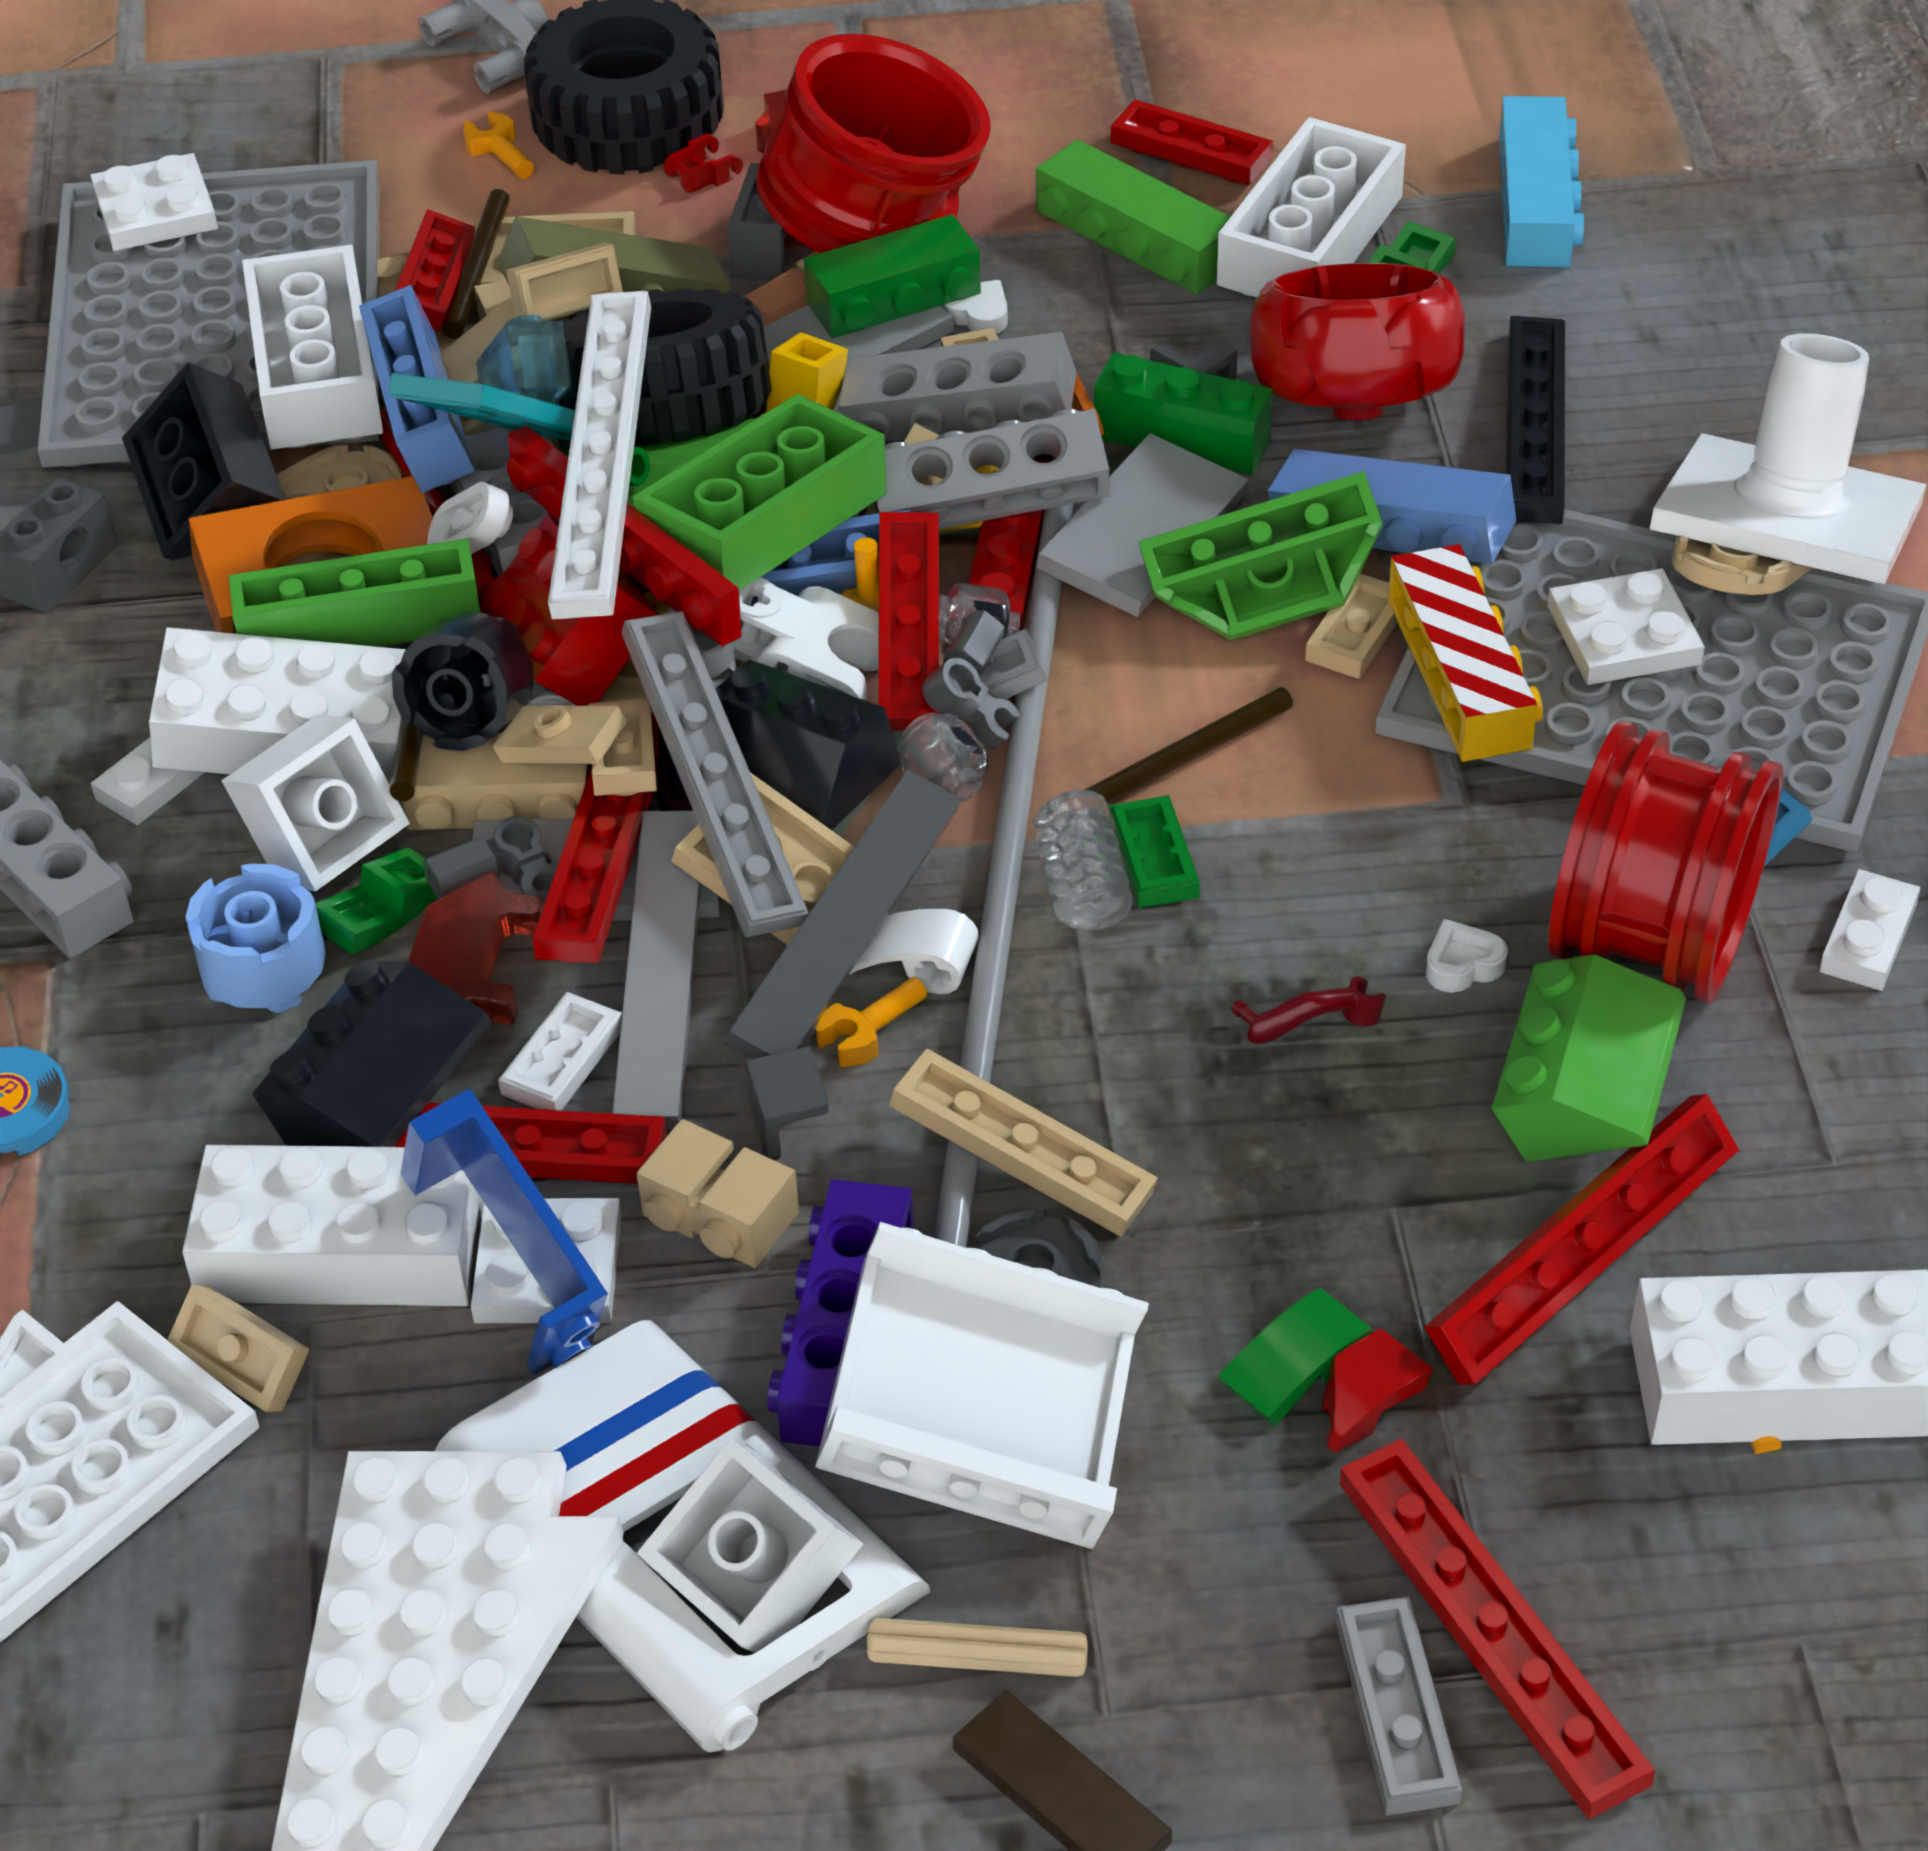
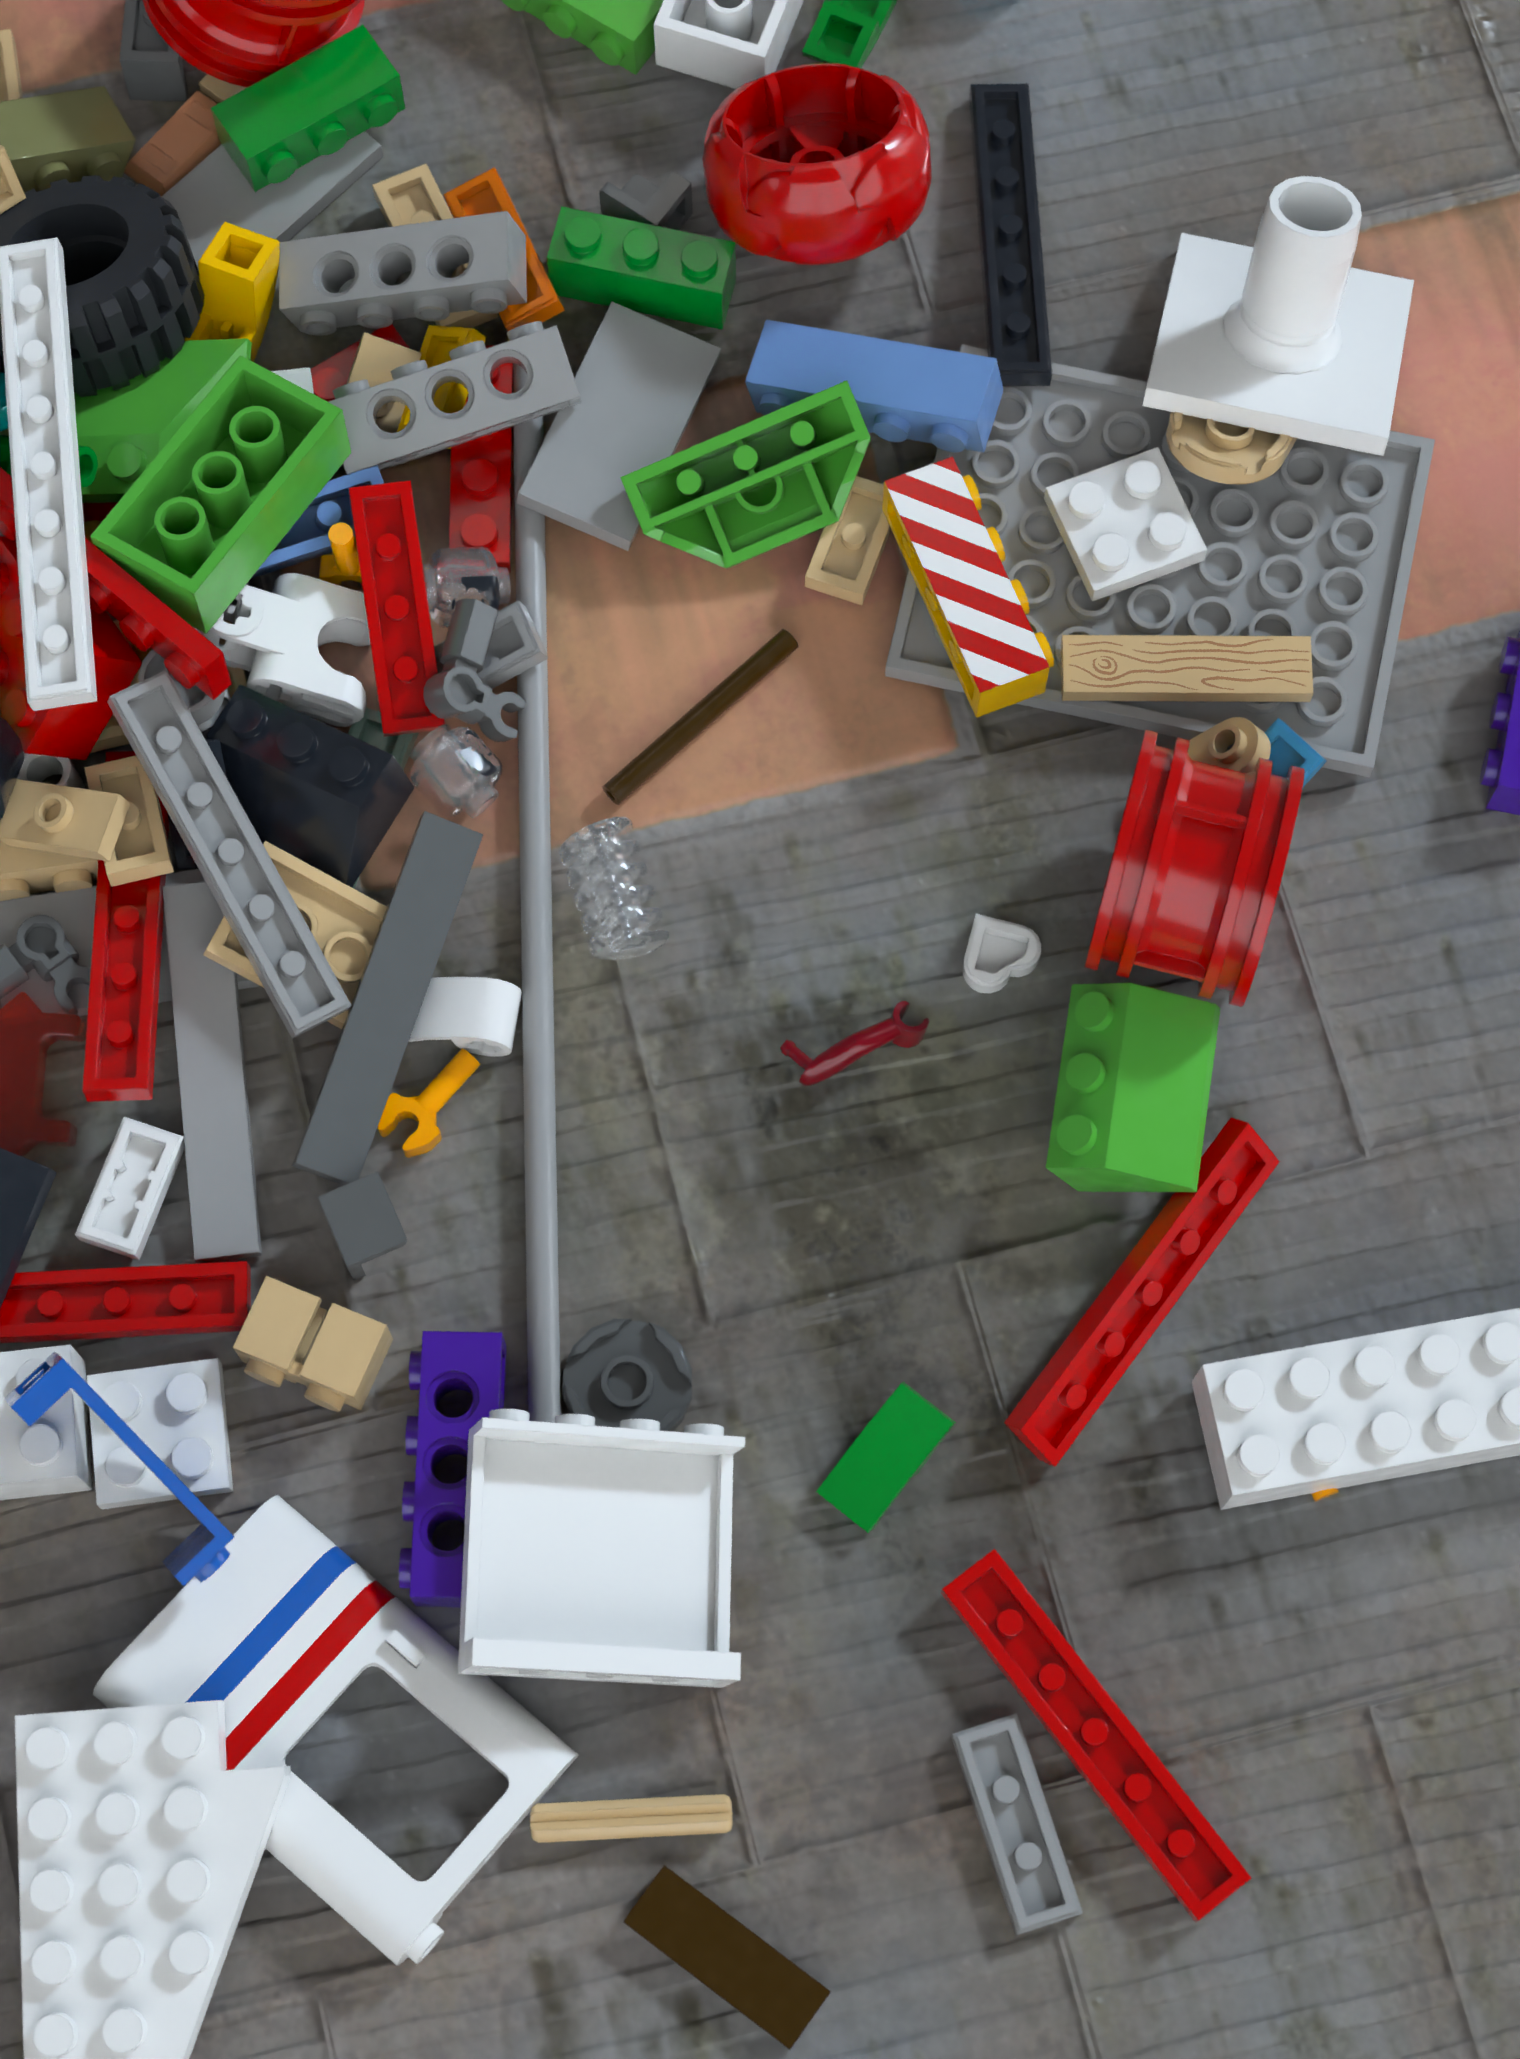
camera: 10 degrees left, 25 degrees up
white brick [636,1437,863,1653] -> none
tan plate [889,1048,1158,1237] -> none
white tile [942,280,1008,334] -> none
green plate [1109,795,1200,909] -> none
red slope [1322,1328,1433,1453] -> none
white plate [1819,869,1921,991] -> none
none -> tan tile [1061,635,1314,702]

